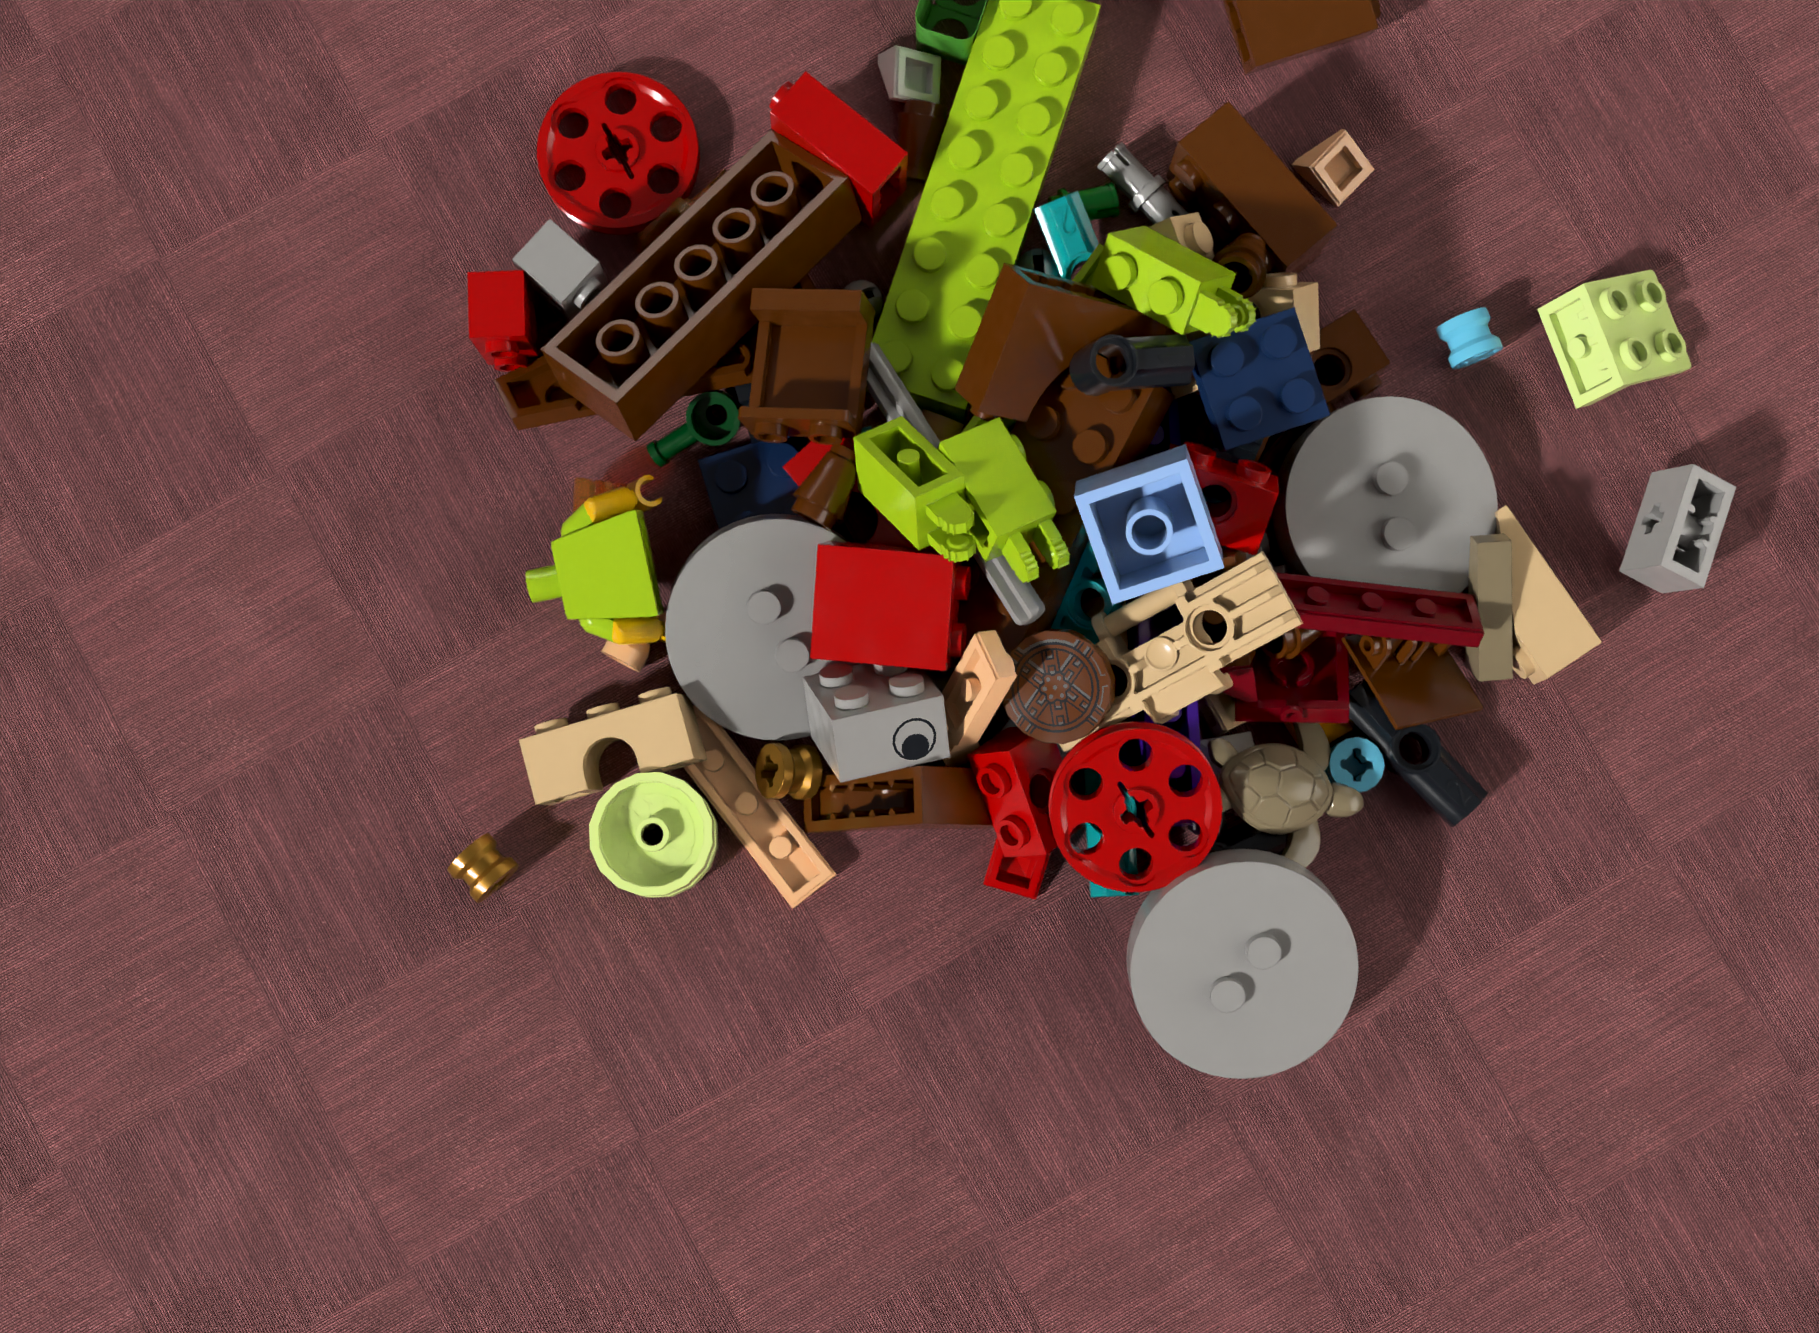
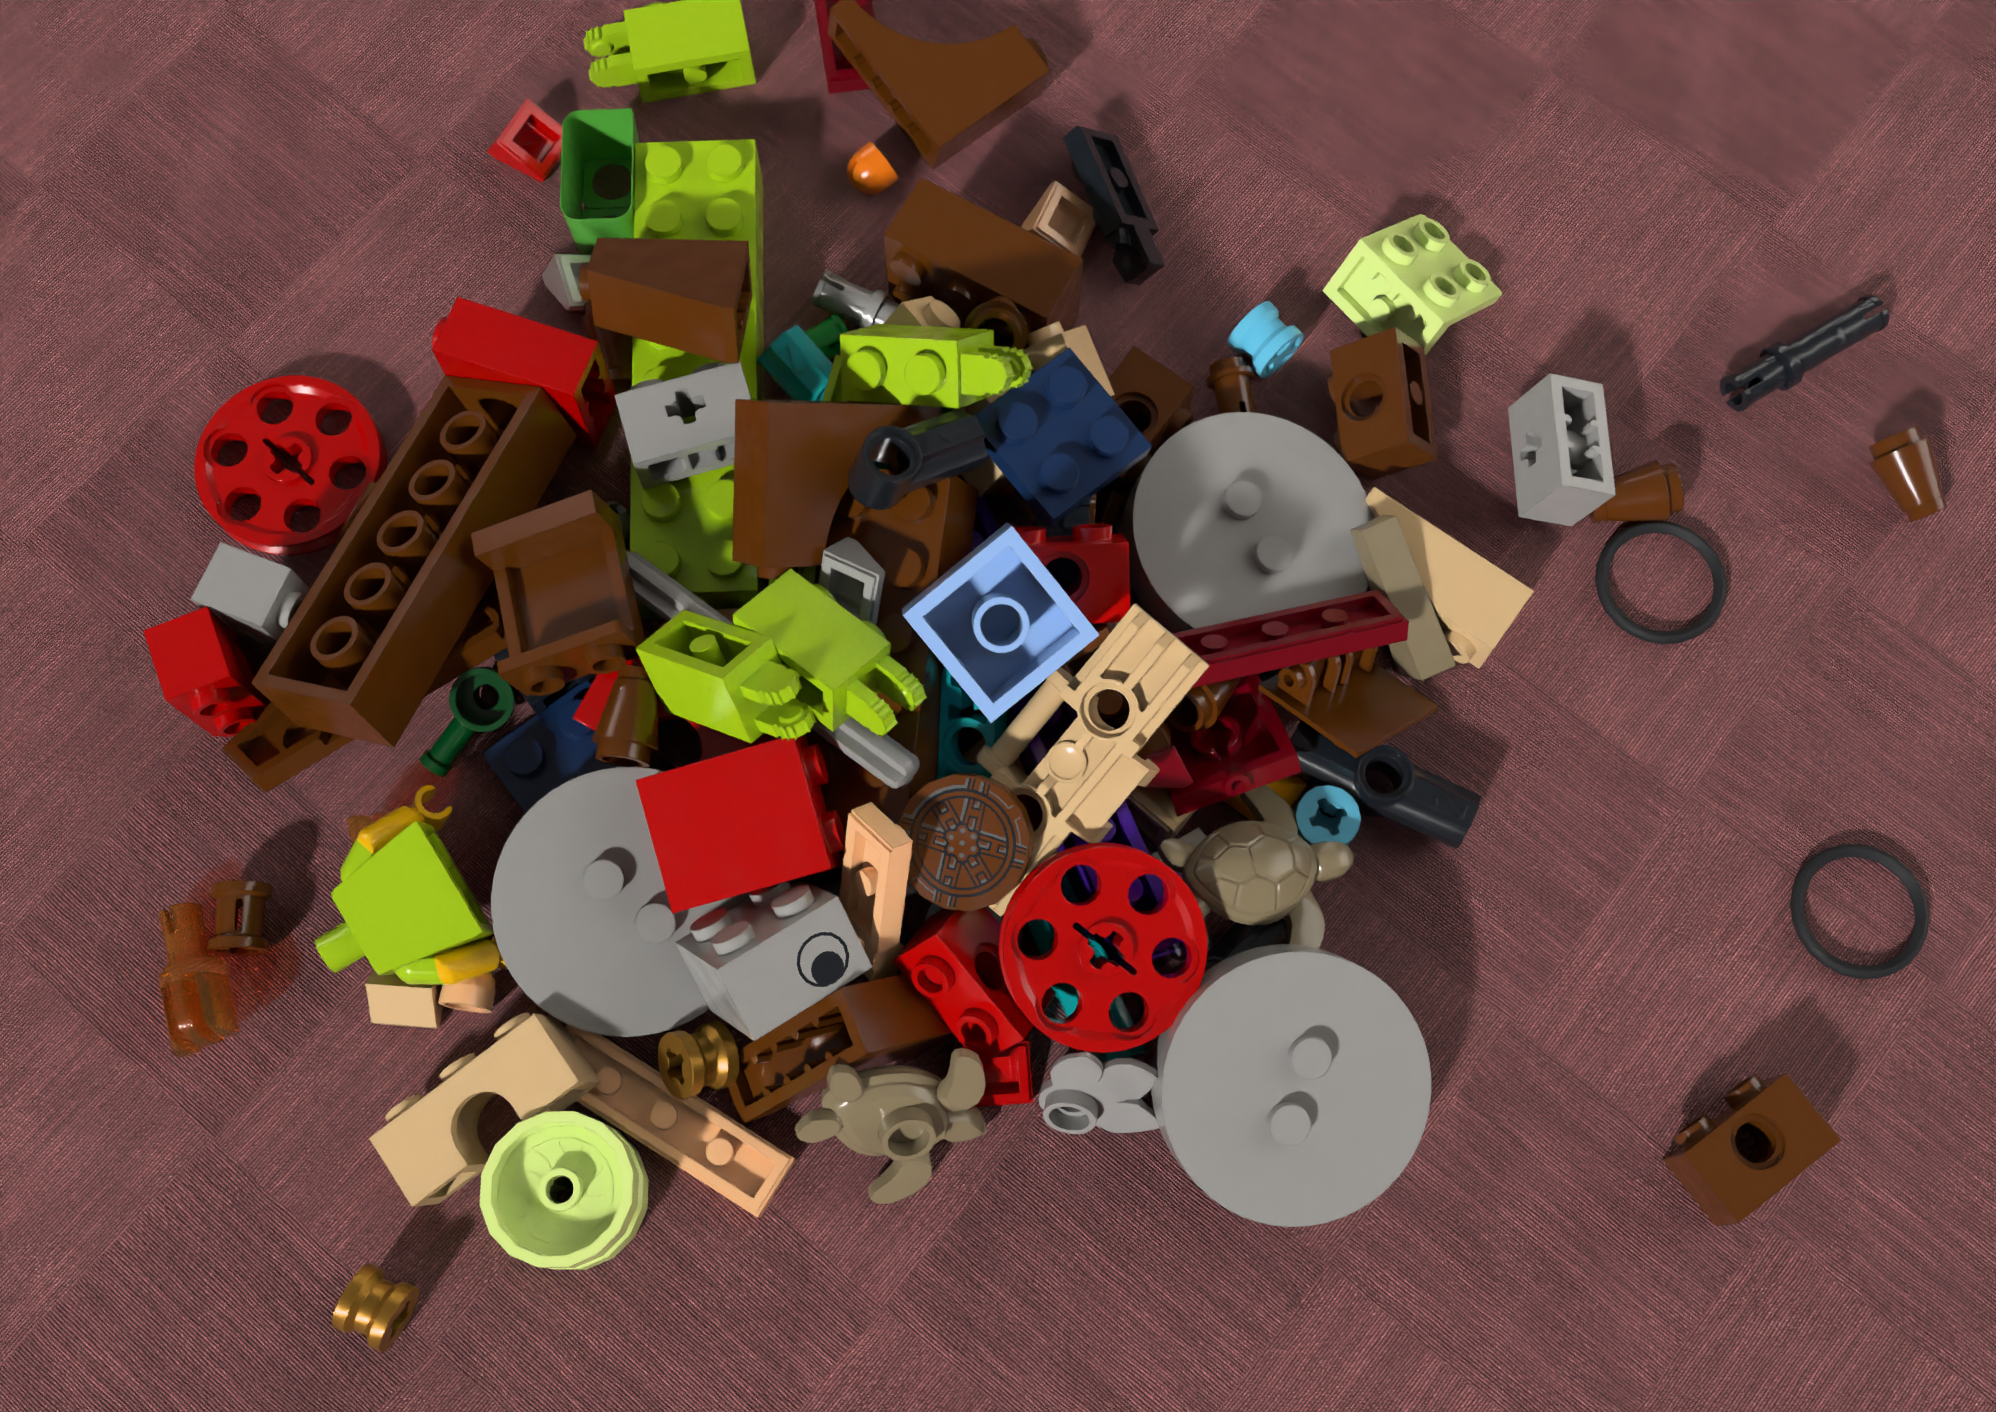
camera: 20 degrees left, 10 degrees down
none -> clear orange arm [157,902,241,1058]
none -> reddish brown bush [206,880,273,956]
none -> tan slope [365,970,443,1029]
none -> reddish brown slope [579,238,752,363]
none -> light grey brick [615,361,751,489]
none -> dark tan animal [795,1048,987,1204]
none -> light grey slope [818,537,885,625]
none -> orange hinge [847,141,898,195]
none -> light grey plate [1039,1052,1159,1134]
none -> black hinge [1063,126,1165,285]
none -> reddish brown pin [1206,356,1257,414]
none -> reddish brown brick [1328,327,1438,480]
none -> reddish brown cone [1589,460,1684,523]
none -> black tyre [1595,520,1727,644]
none -> reddish brown brick [1662,1073,1841,1226]
none -> black tyre [1790,844,1929,979]

